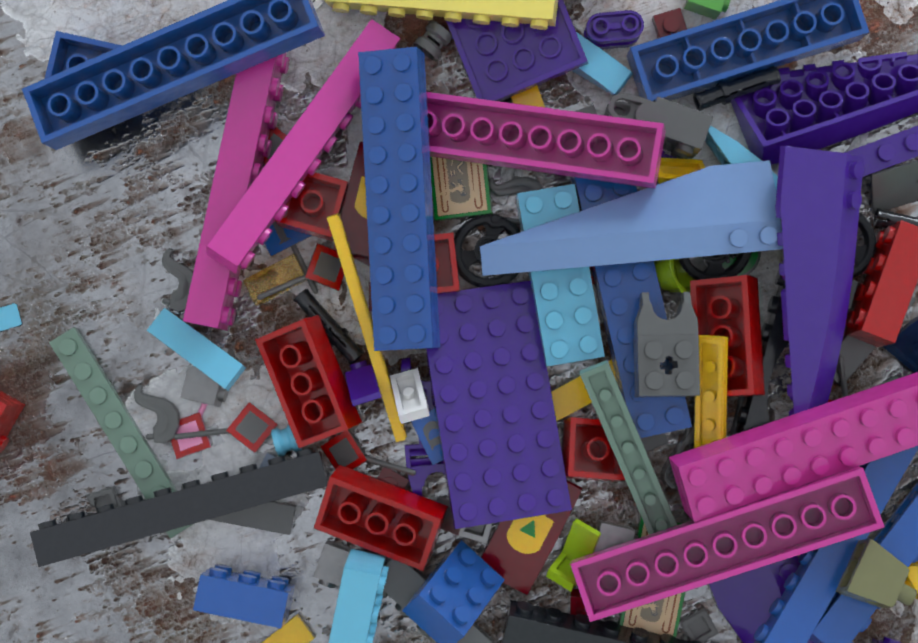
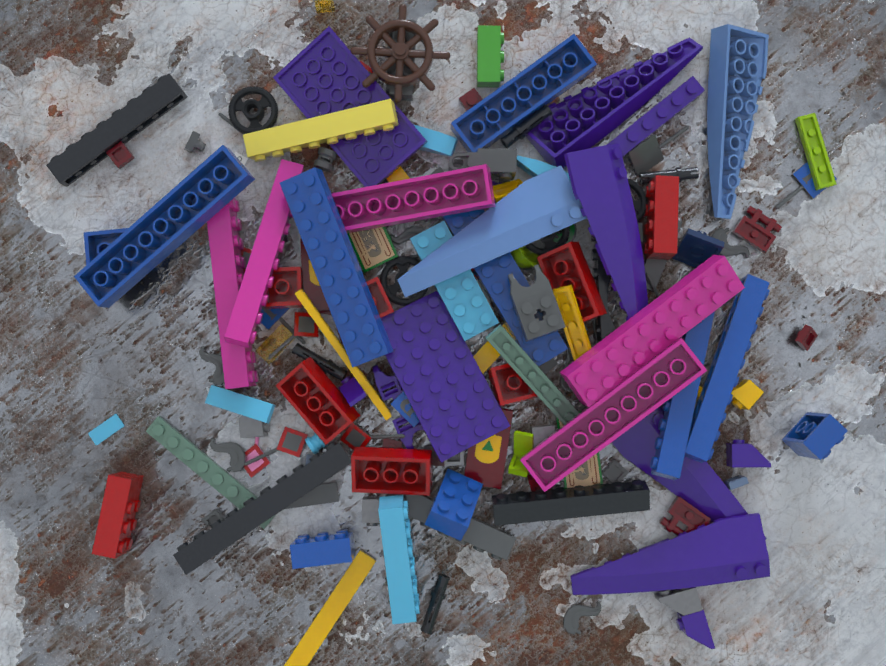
camera: 20 degrees left, 0 degrees up
white slope [390,368,430,424] -> none
dark purple brick [583,10,644,50] -> none
olive torso [836,539,917,608] -> none

